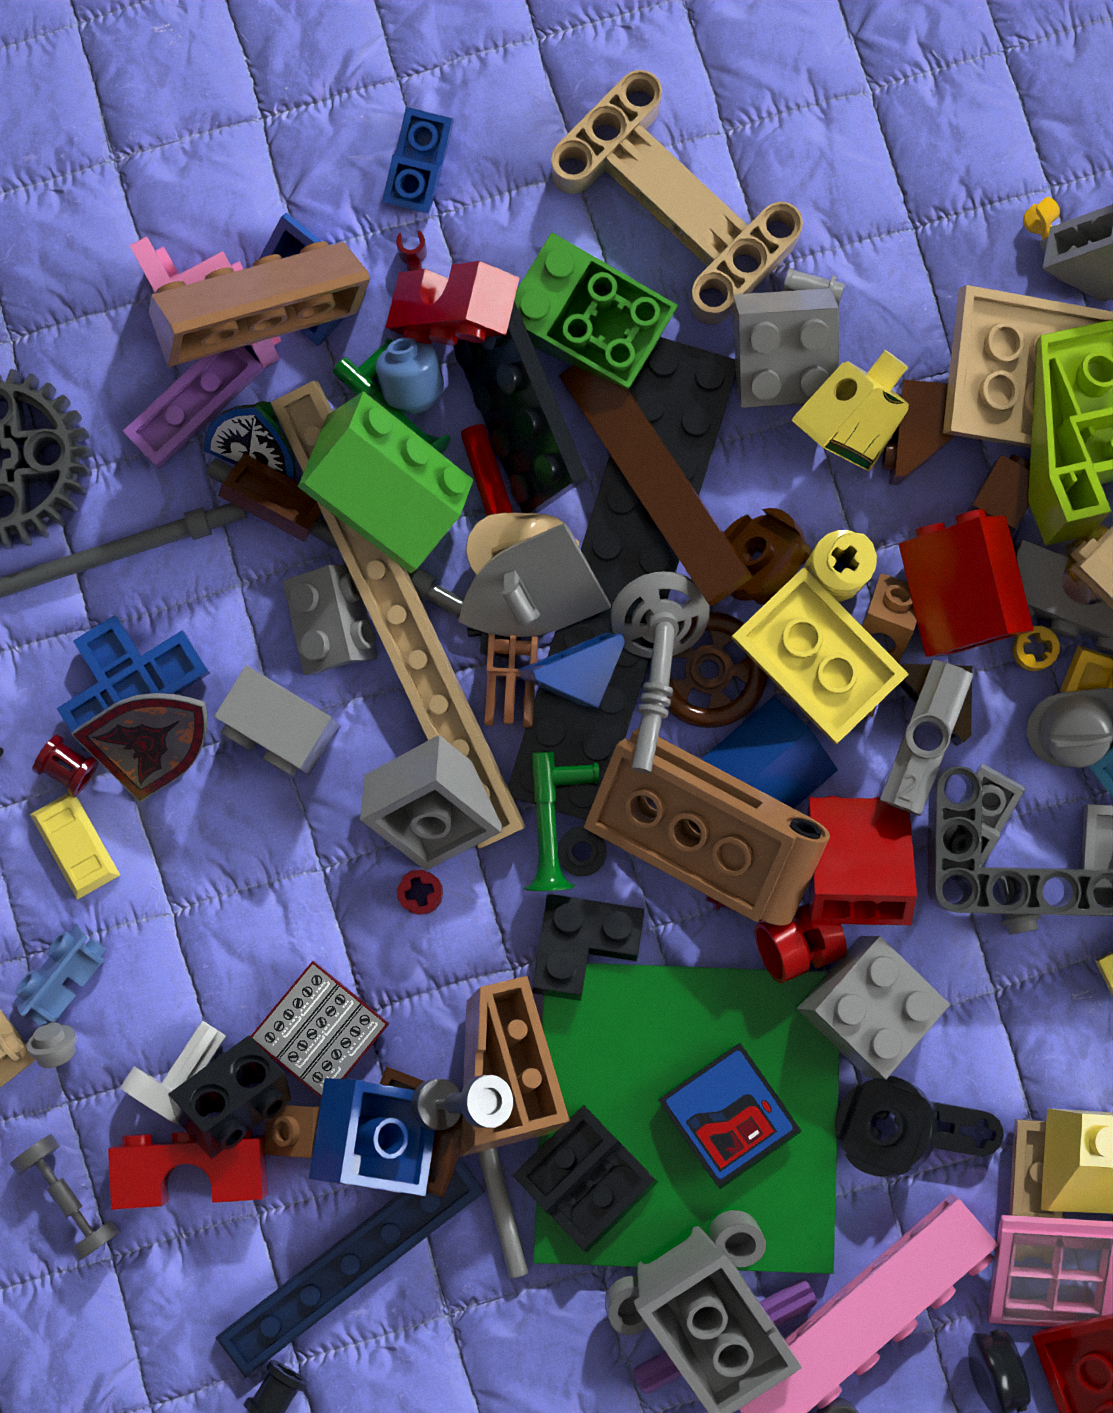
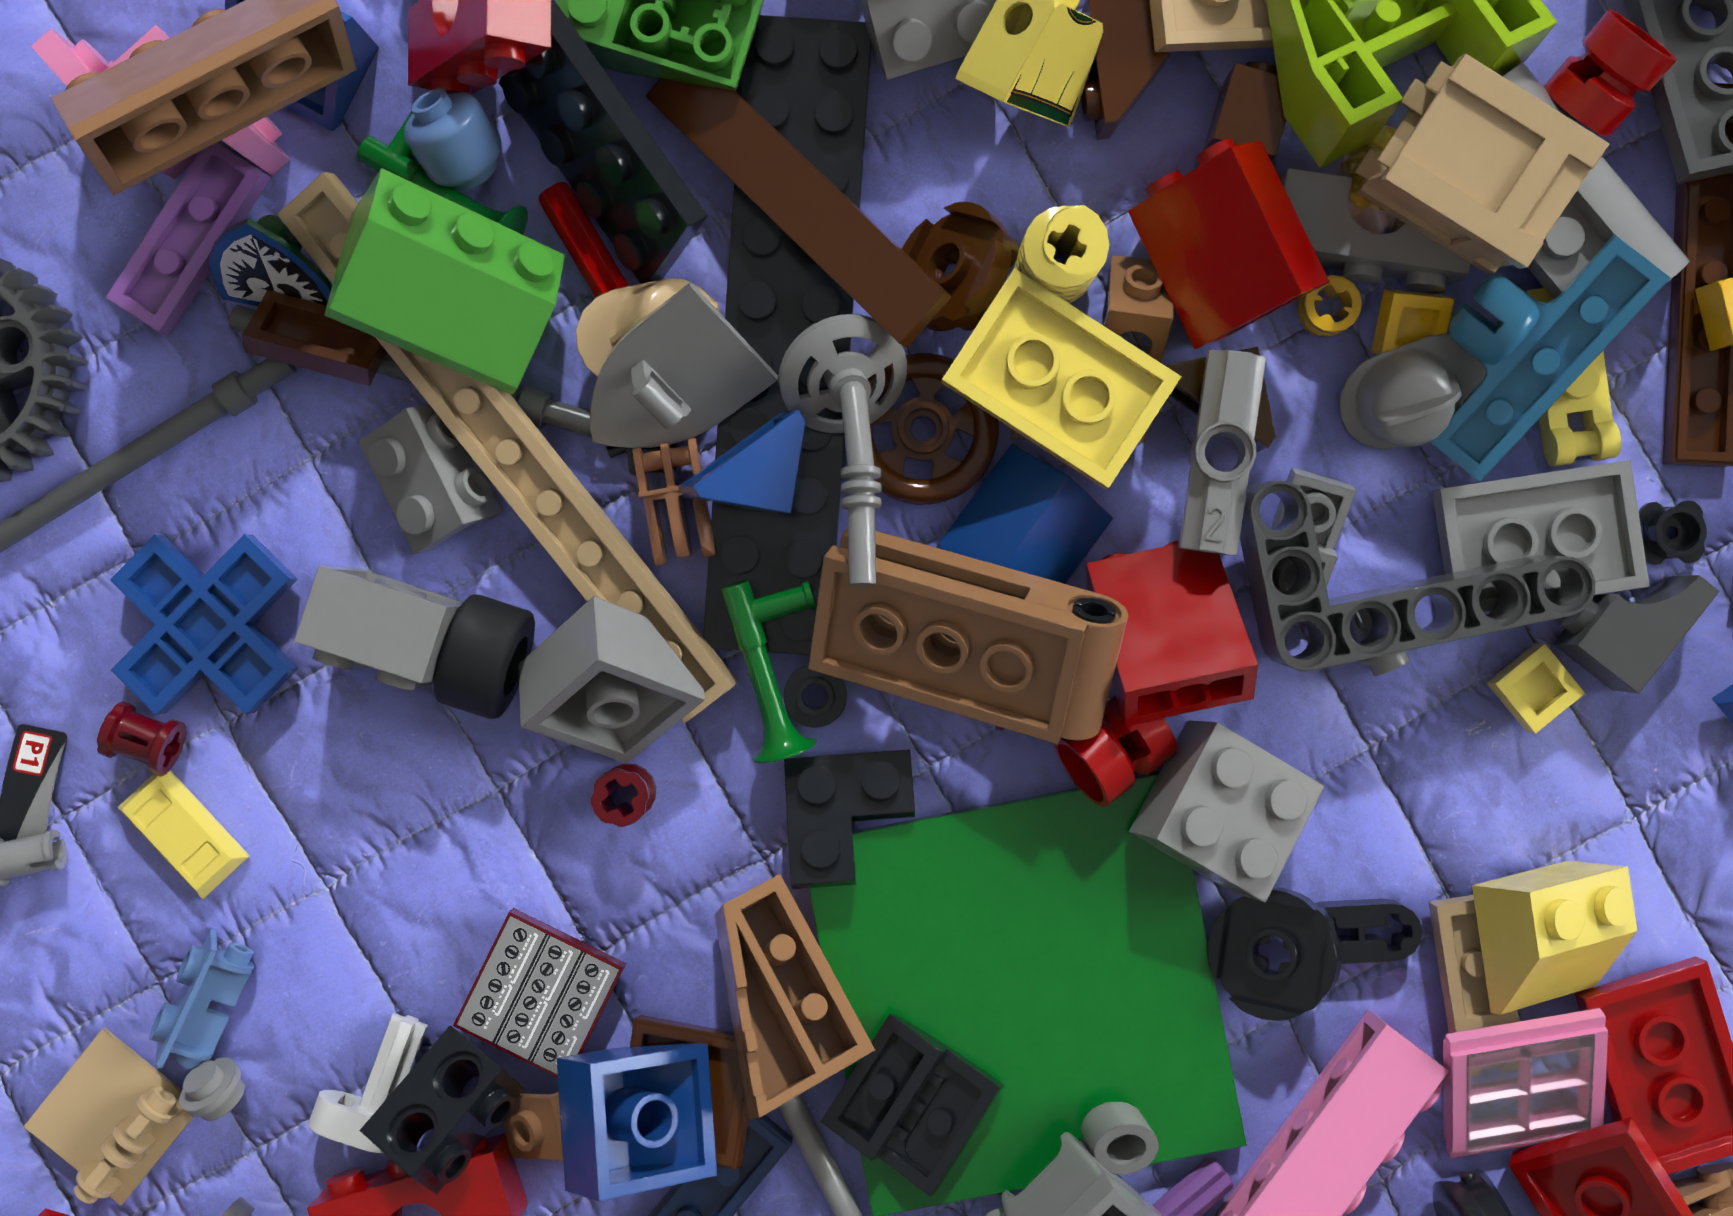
camera: 10 degrees left, 5 degrees up
shield [71,693,207,802] -> none
flat silver wheel [411,1075,513,1130] -> none
slope [658,1043,802,1189] -> none
none -> black tyre [433,594,535,719]

